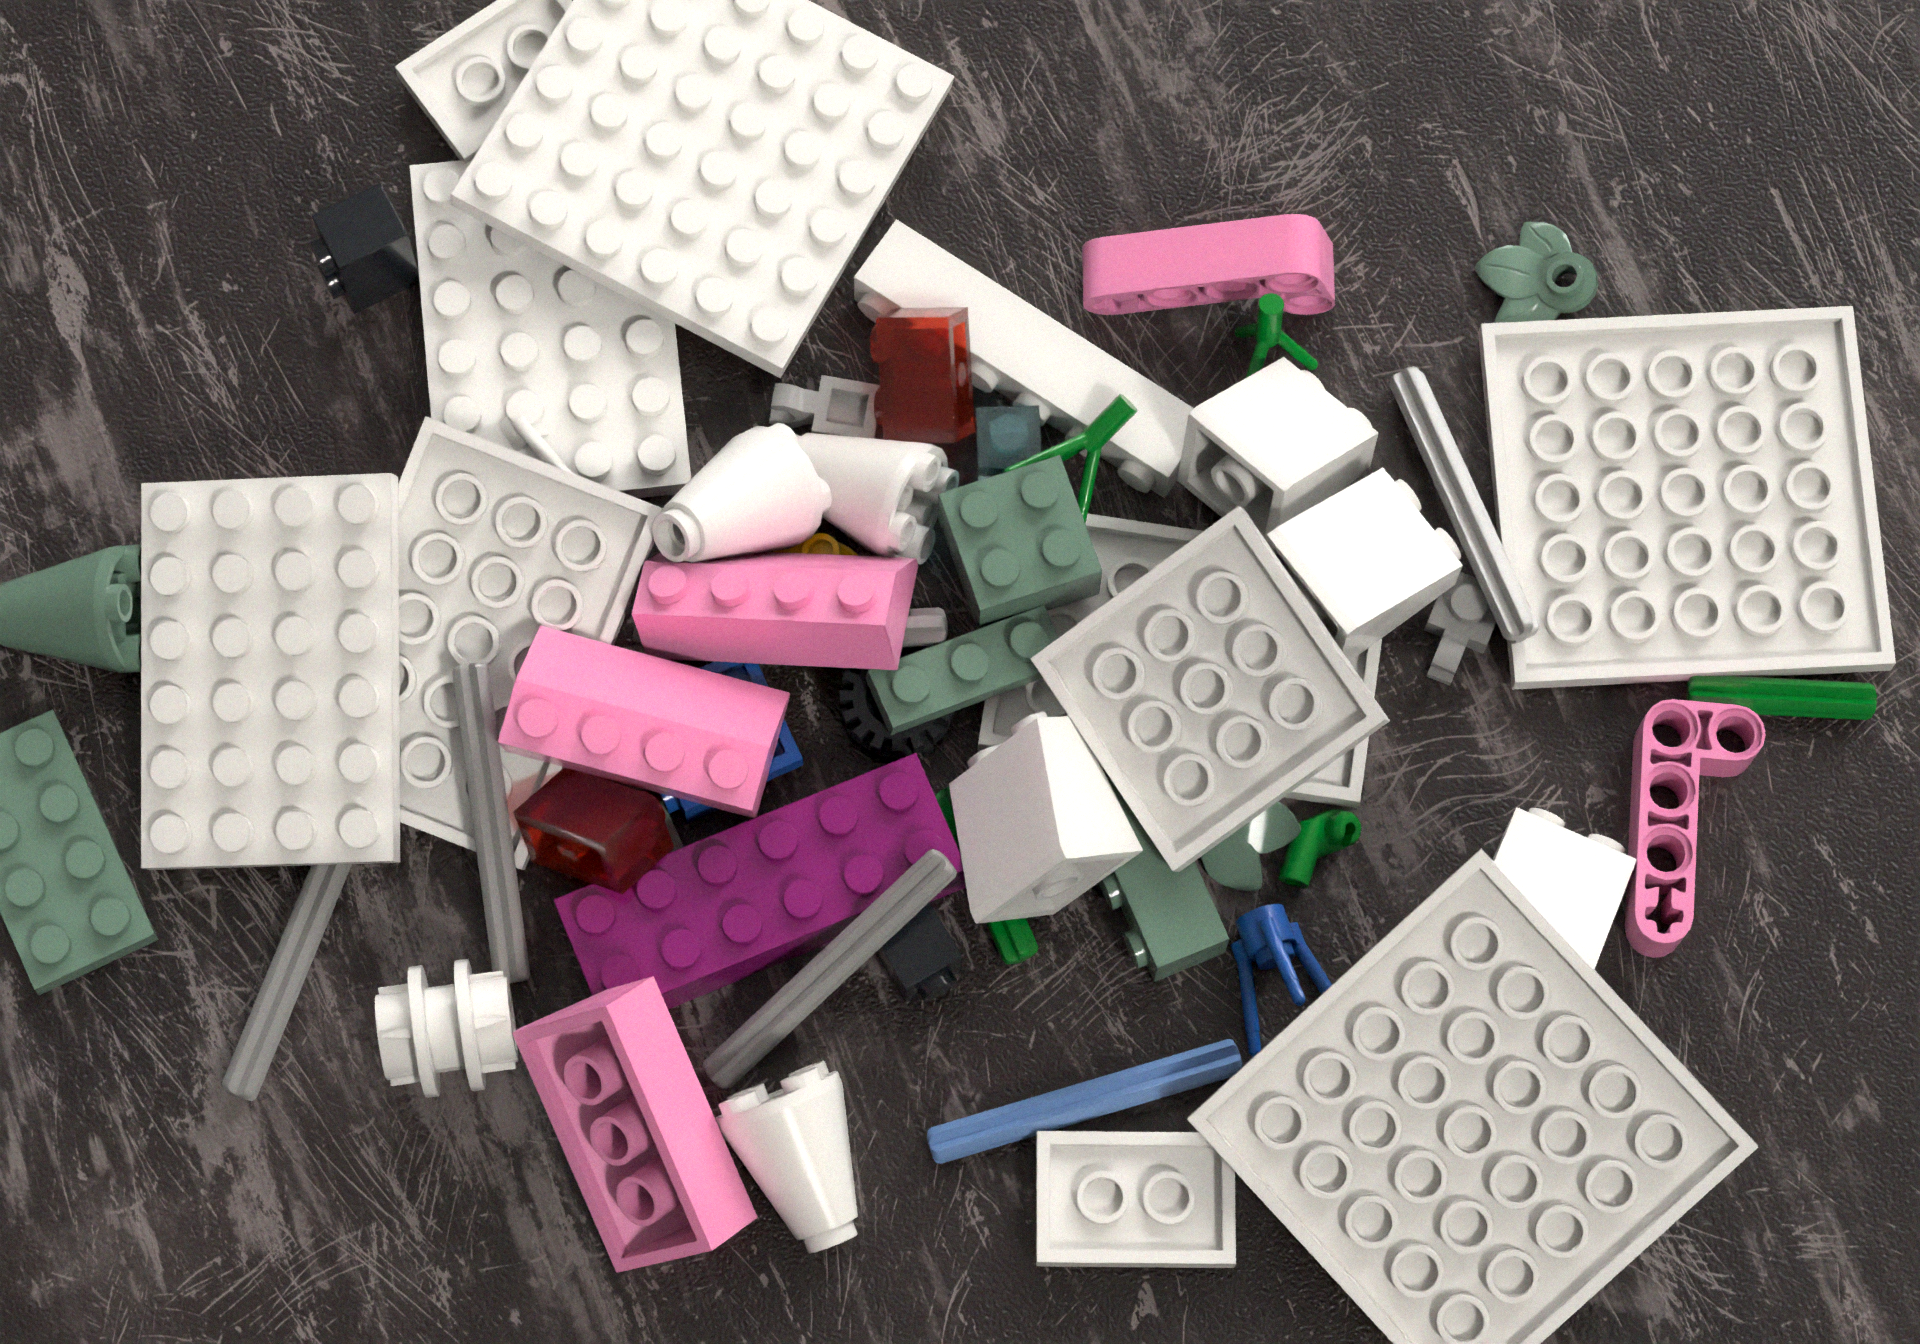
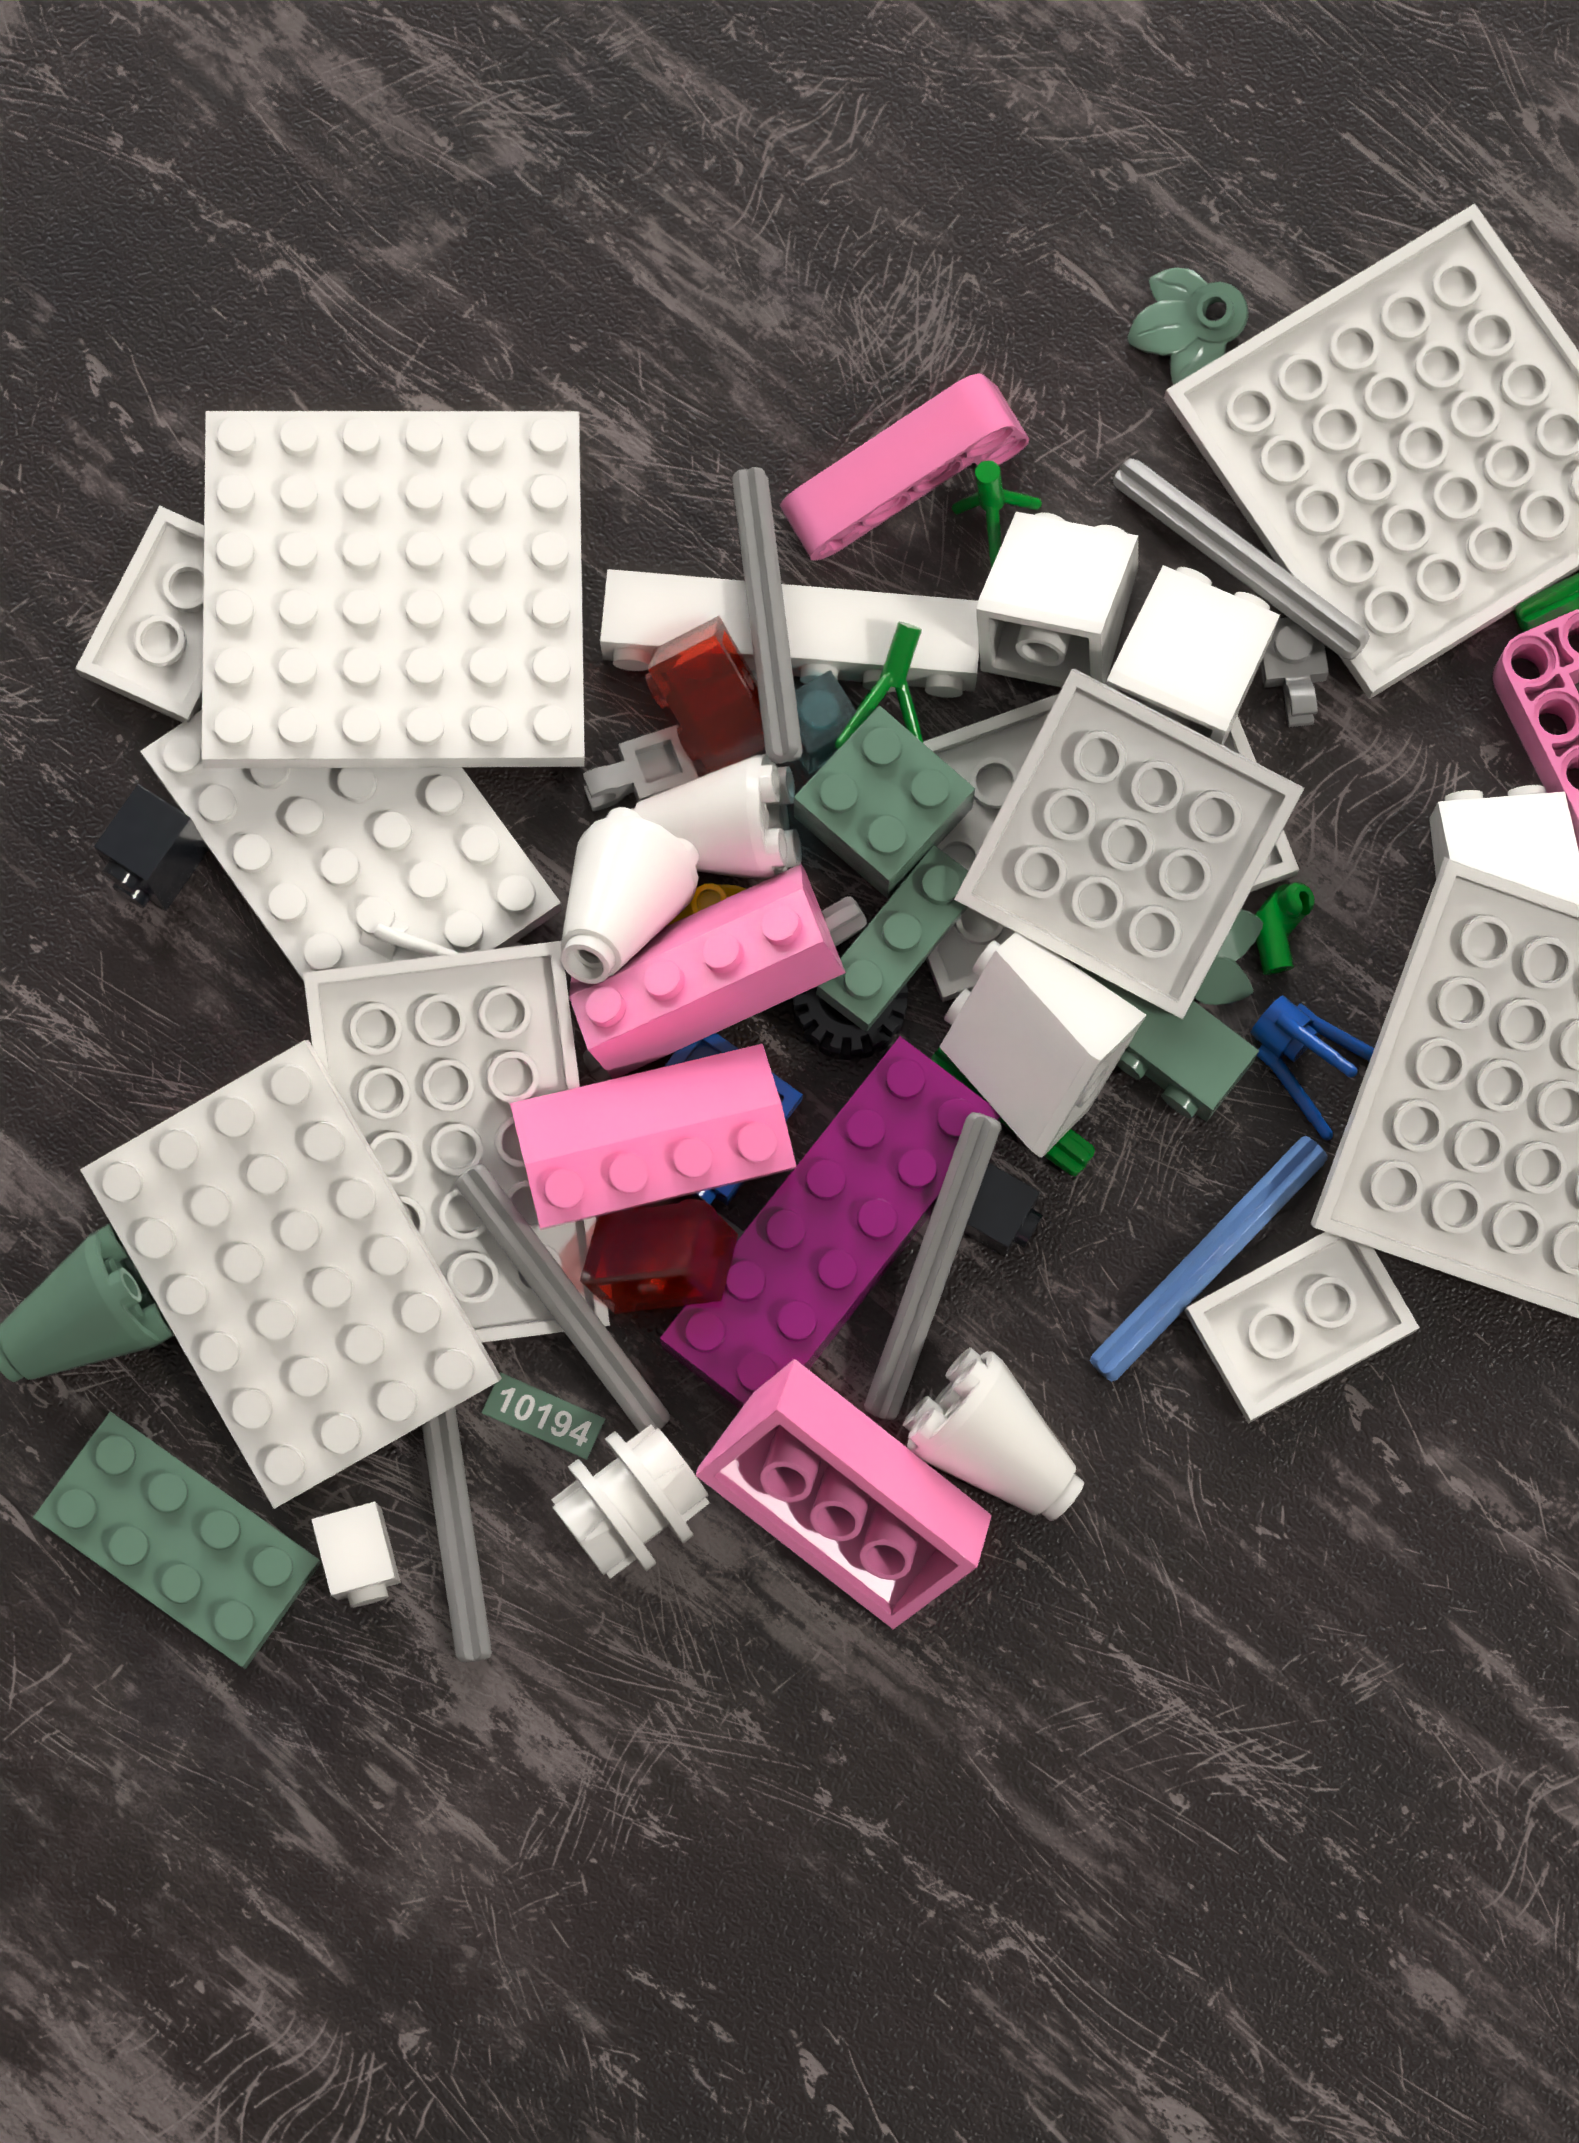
camera: 25 degrees left, 5 degrees up
none -> white brick [311,1502,401,1607]
none -> sand green sticker [482,1372,605,1460]
none -> light grey axle [732,467,803,763]

